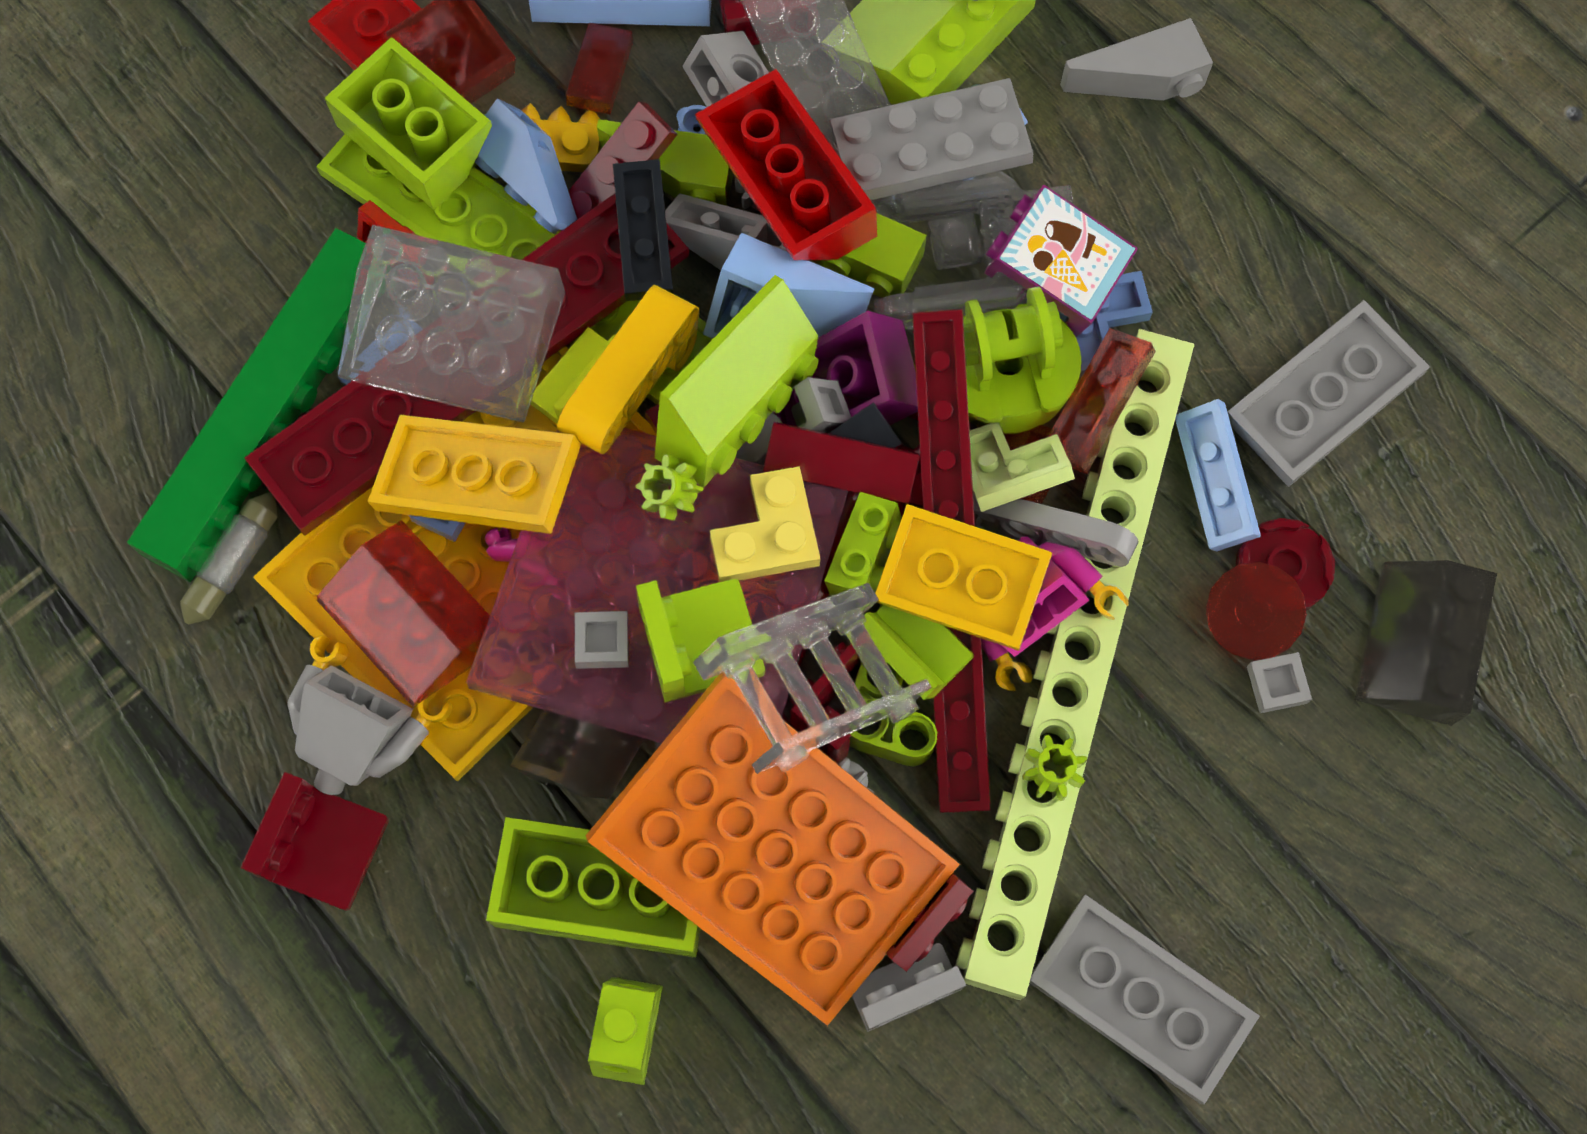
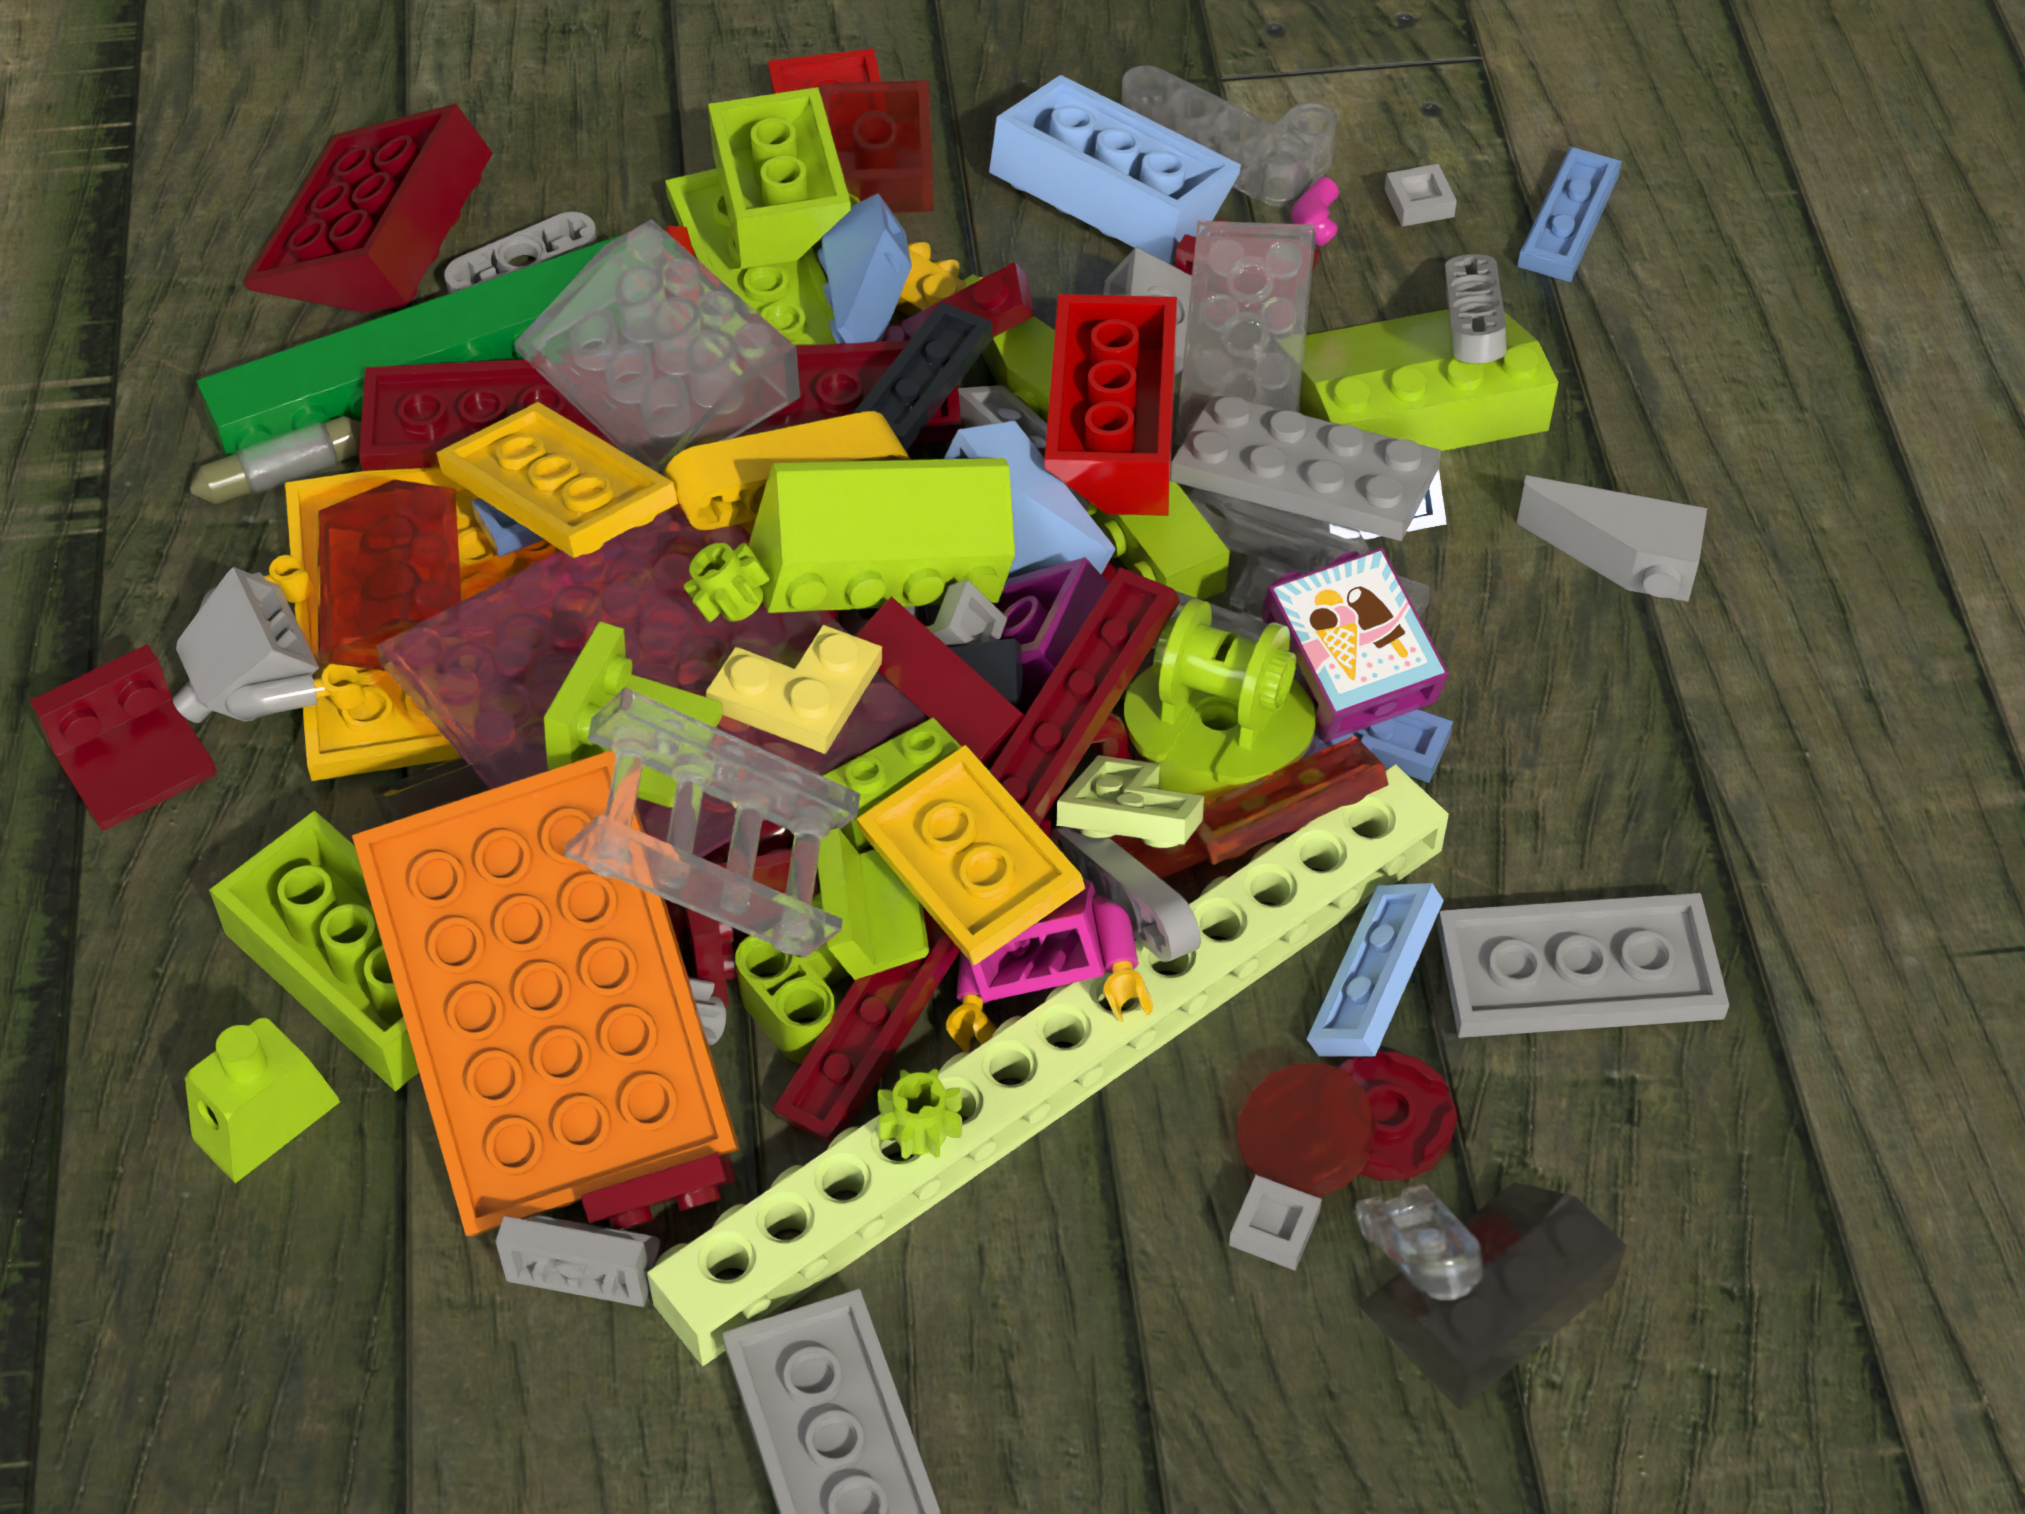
camera: 35 degrees right, 20 degrees down
clear red plate [566,23,633,114] -> none
light grey plate [575,611,629,669] -> none
none -> dark red slope [243,103,493,313]
none -> light grey beam [444,212,598,294]
none -> clear plate [1356,1183,1484,1300]

